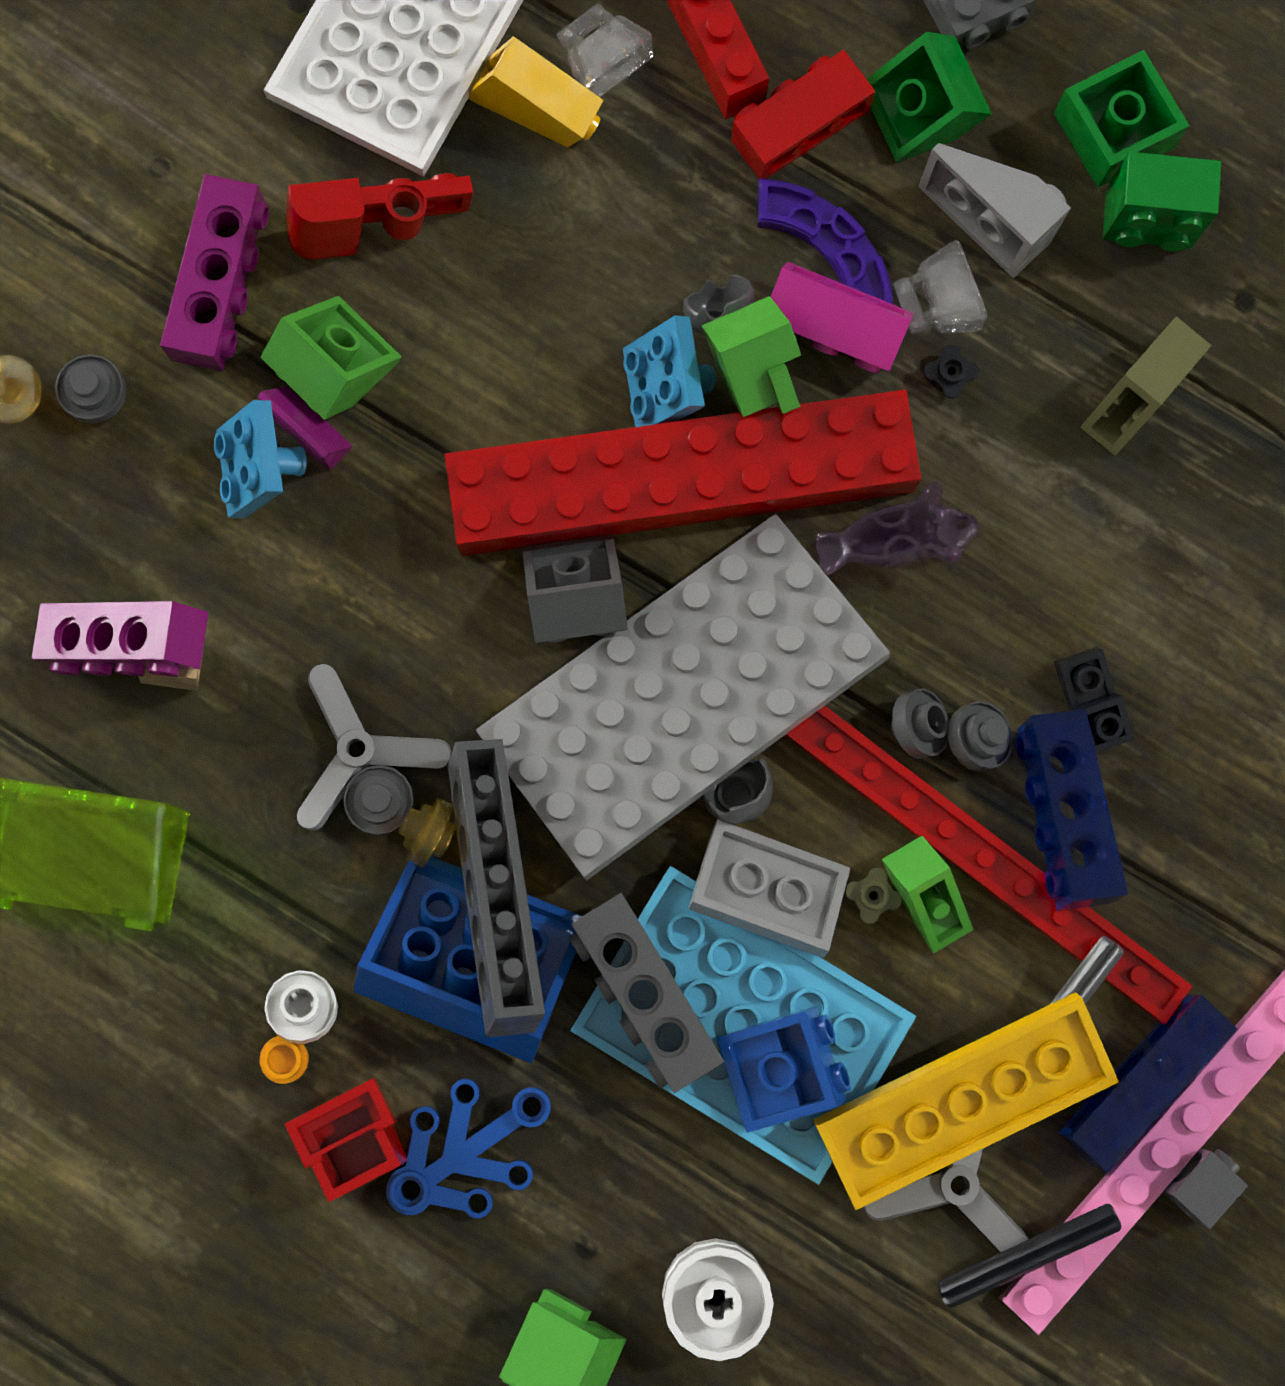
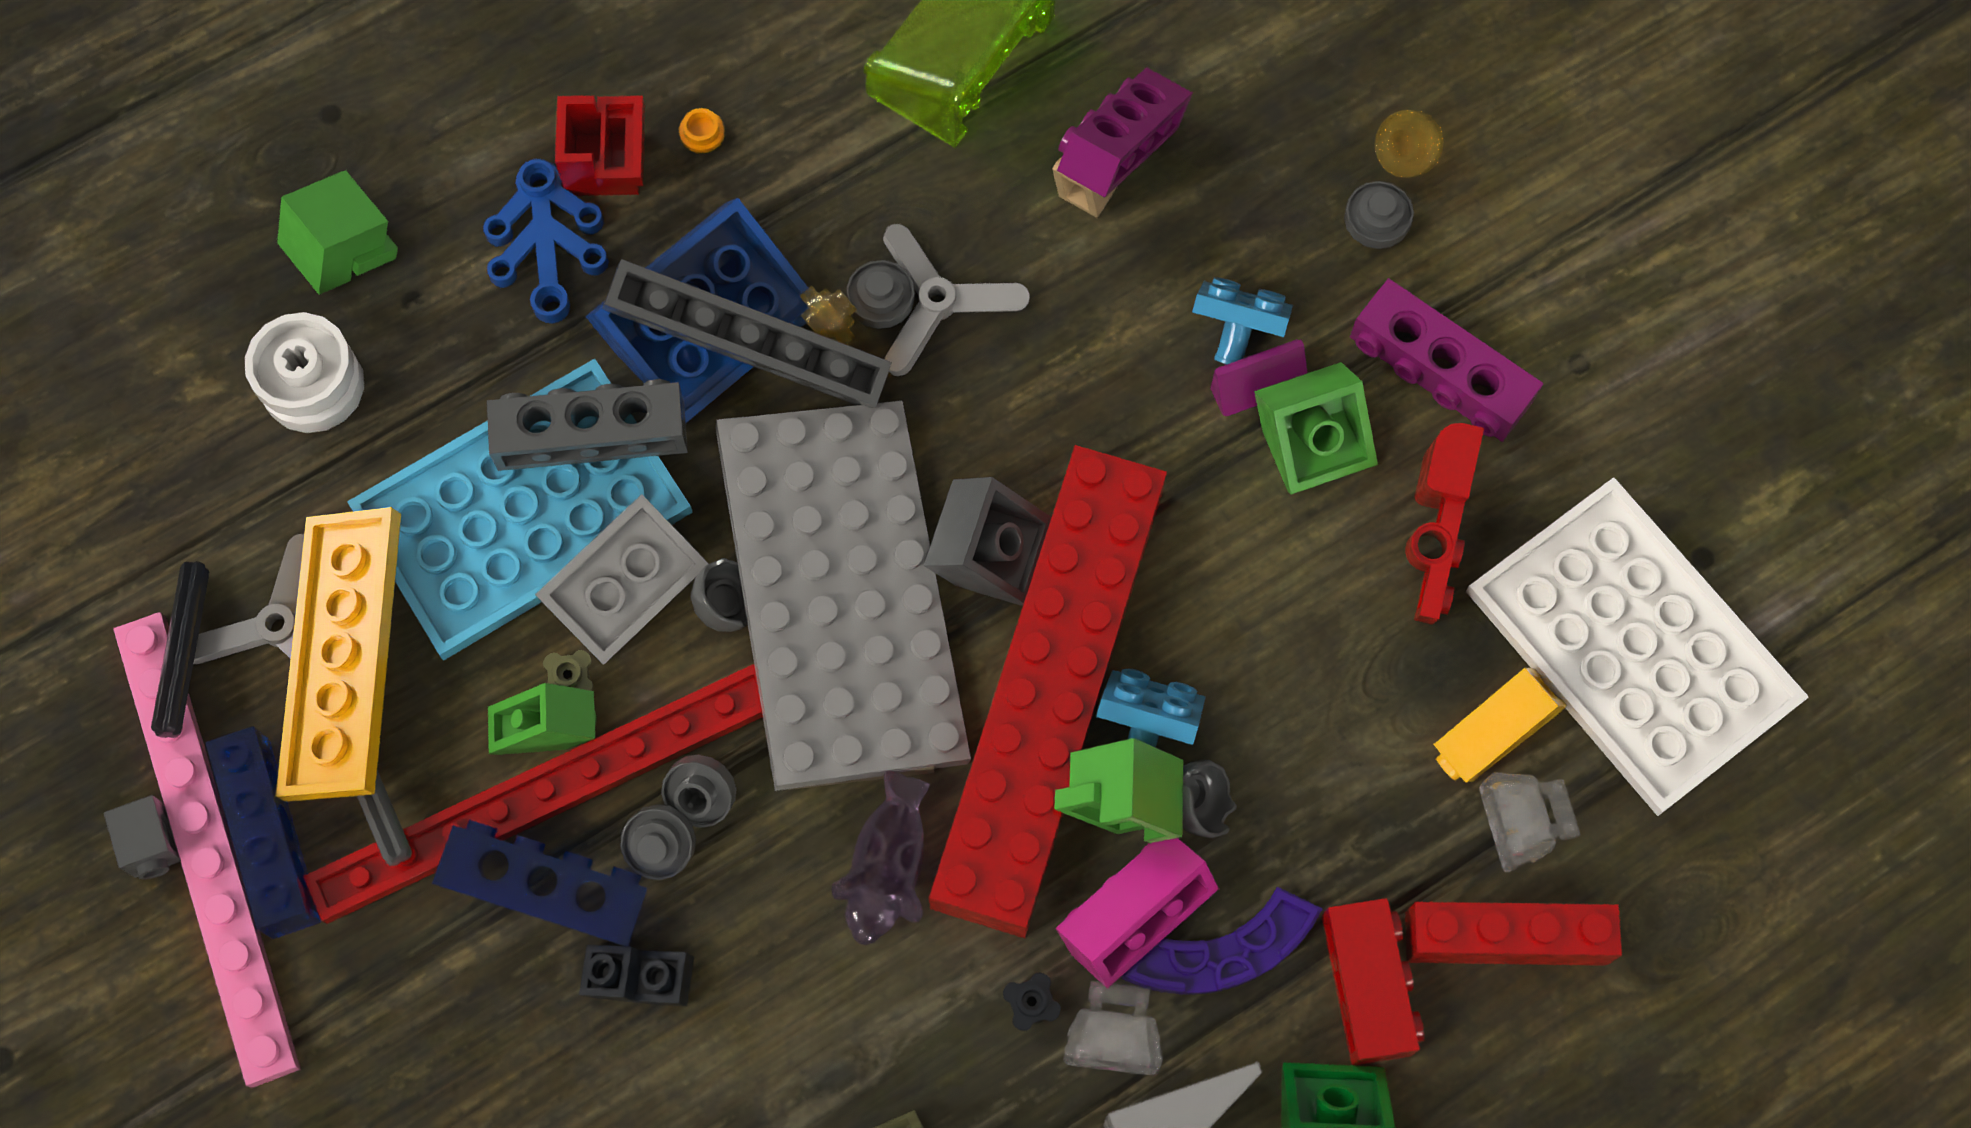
camera: 120 degrees right, 10 degrees down
white plate [264,970,338,1044] -> none
blue plate [717,1006,851,1133] -> none

